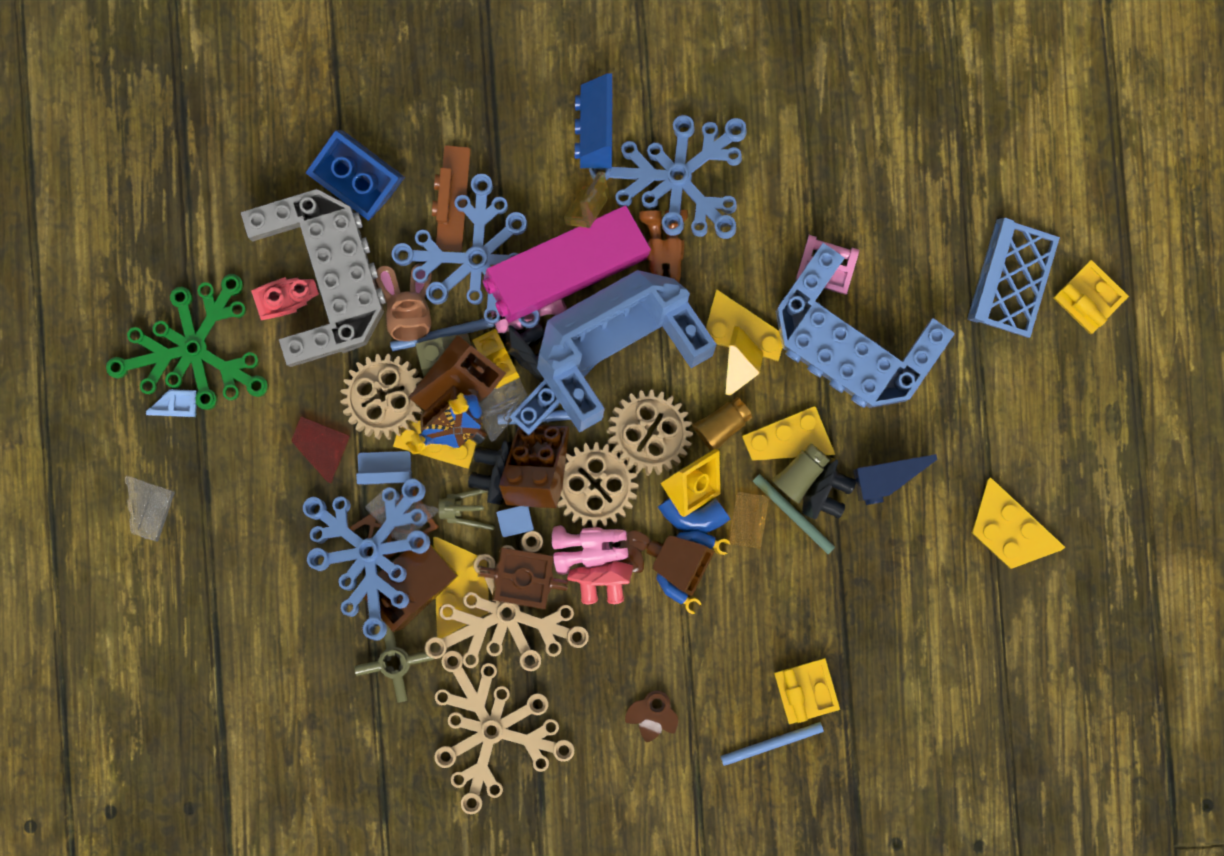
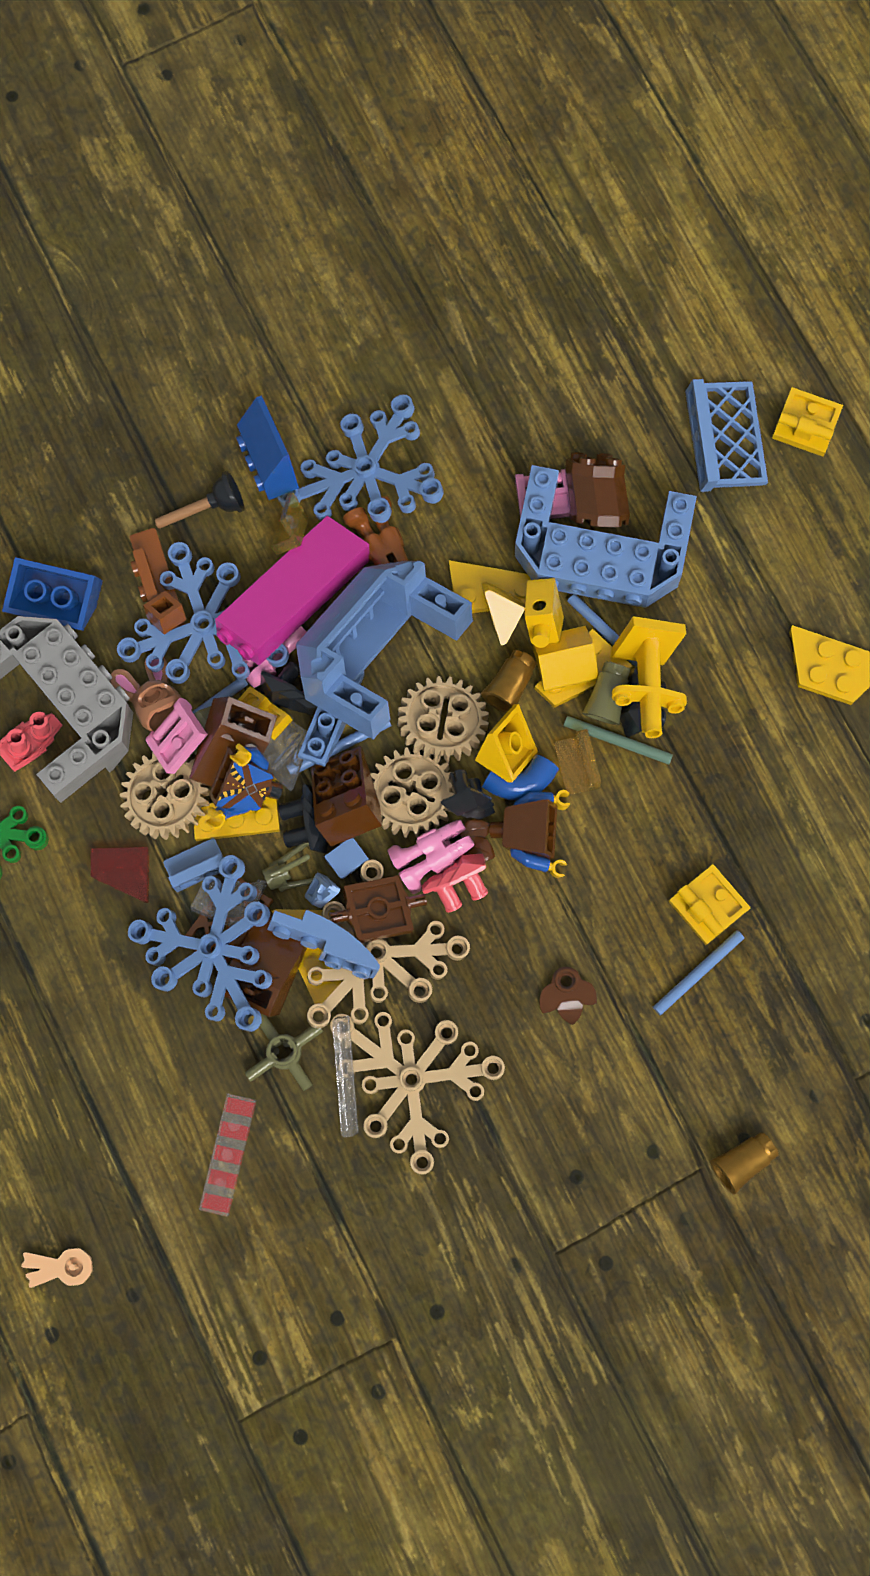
camera: 20 degrees left, 10 degrees down
dark blue slope [853,454,937,505] -> none
none -> light nougat piece [21,1248,93,1288]
none -> dark orange plate [143,590,186,635]
none -> bright pink plate [146,698,208,774]
none -> black piece [155,470,245,528]
none -> clear tile [199,1094,256,1217]
none -> medium blue slope [267,910,380,979]
none -> light blue tile [305,872,341,908]
none -> clear tile [332,1016,358,1137]
none -> black connector [440,769,496,820]
none -> yellow torso [525,578,564,648]
none -> yellow slope [532,626,598,692]
none -> reddish brown brick [565,452,630,527]
none -> medium blue bar [567,594,637,667]
none -> yellow piece [611,616,687,738]

